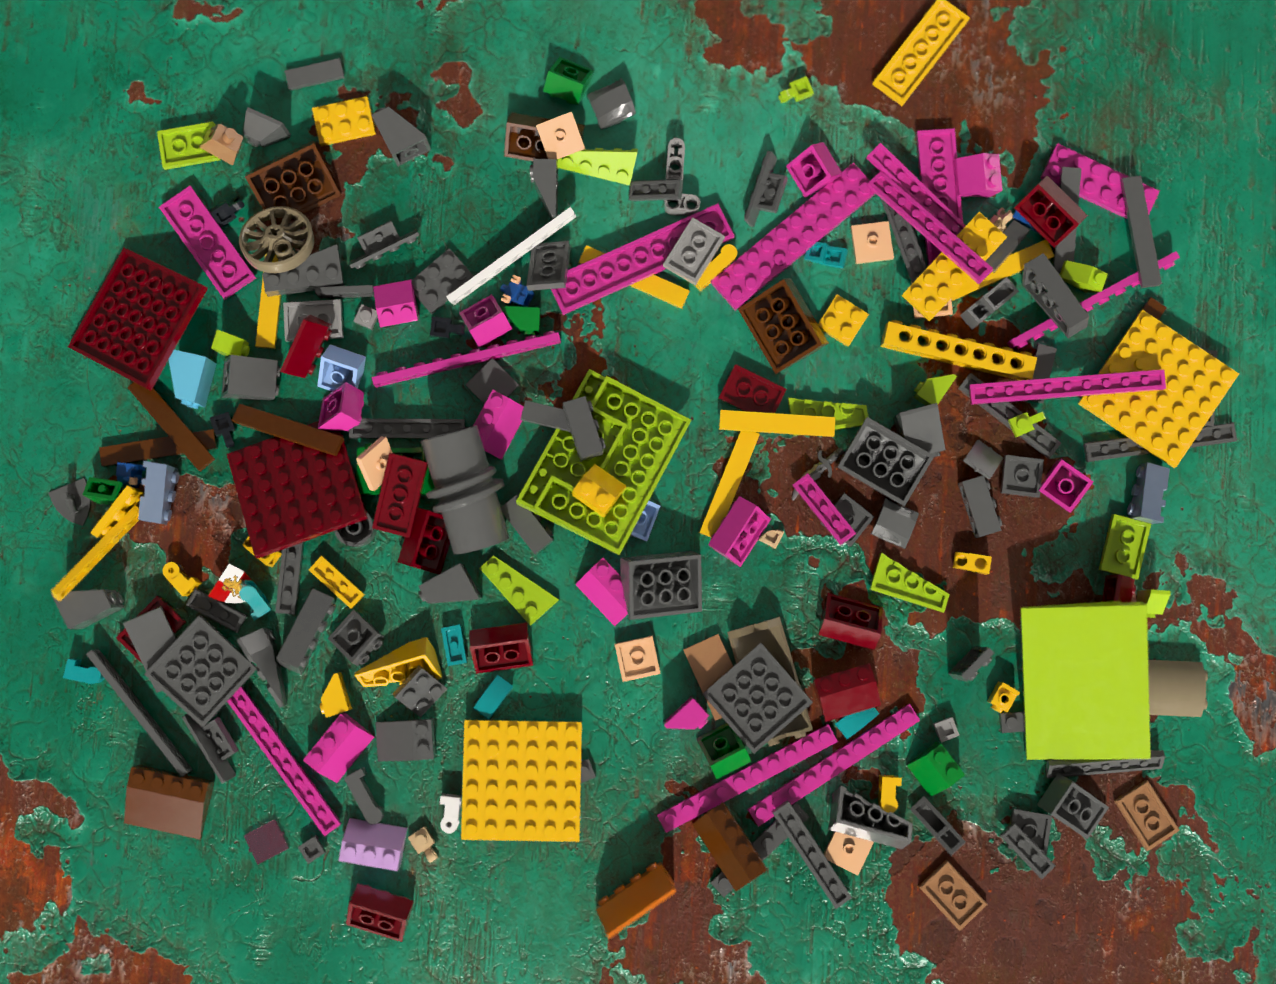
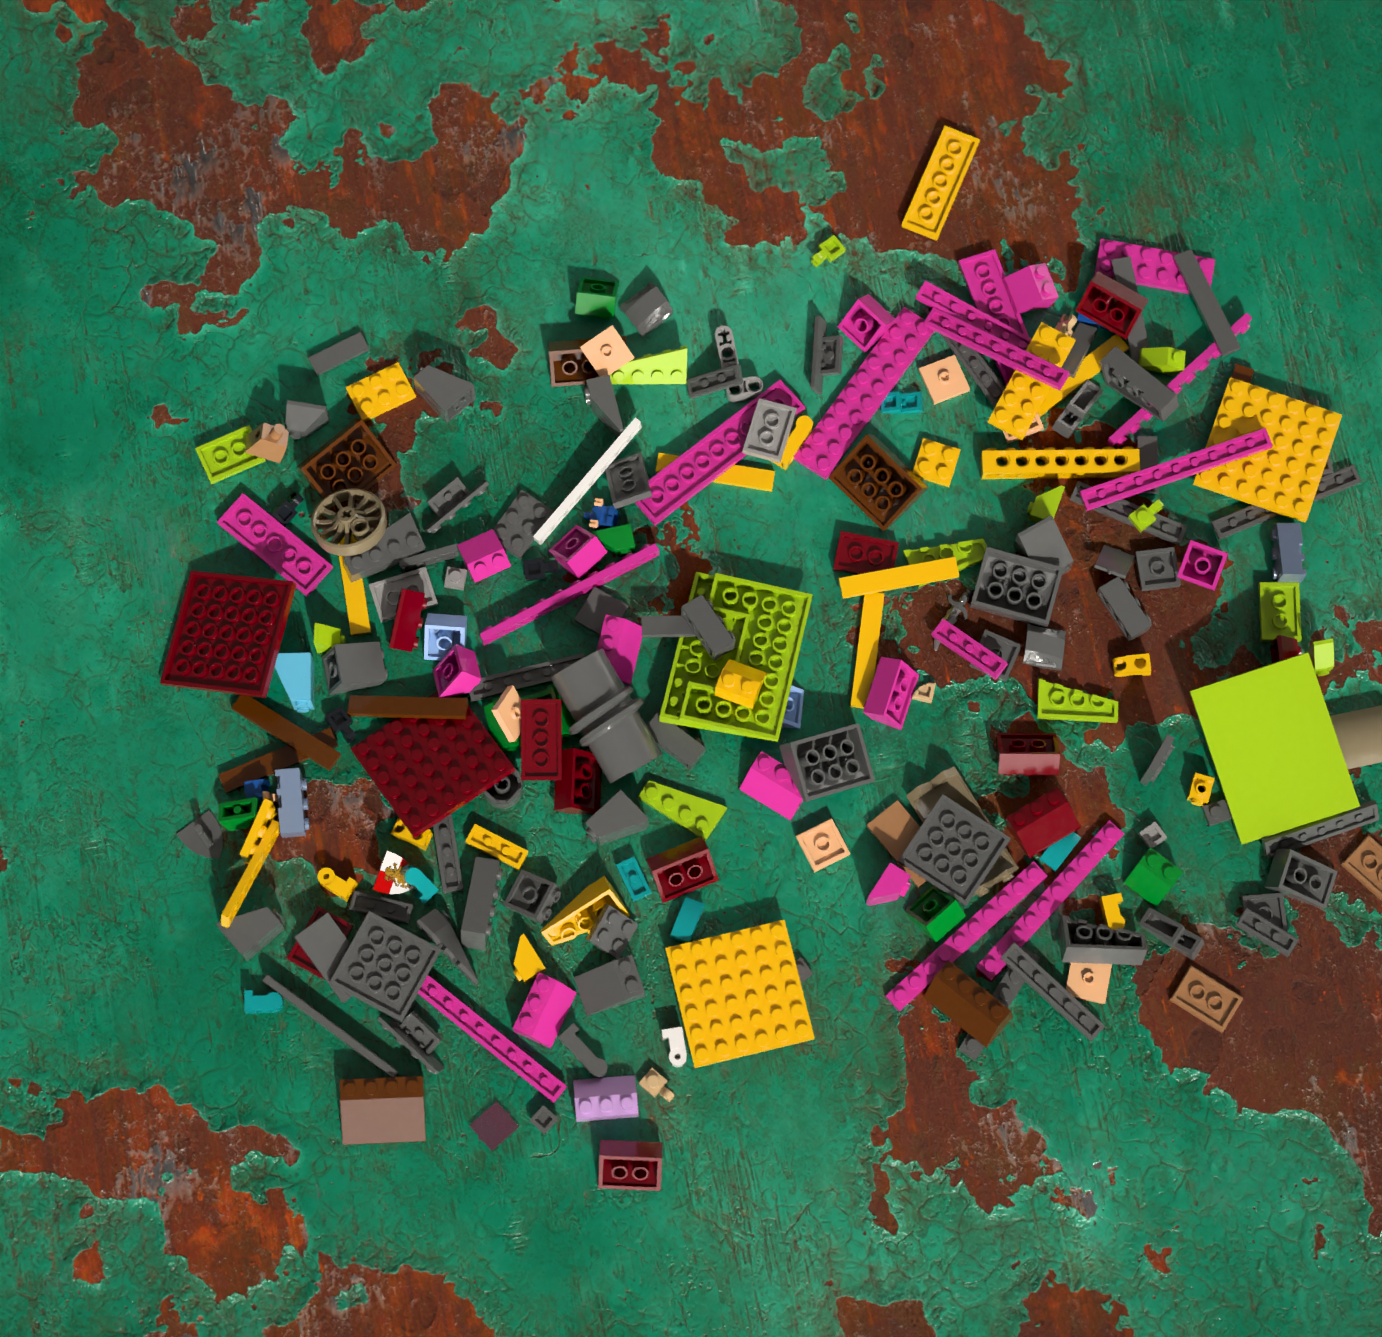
camera: 10 degrees left, 10 degrees down
orange slope [596,862,676,938] -> none

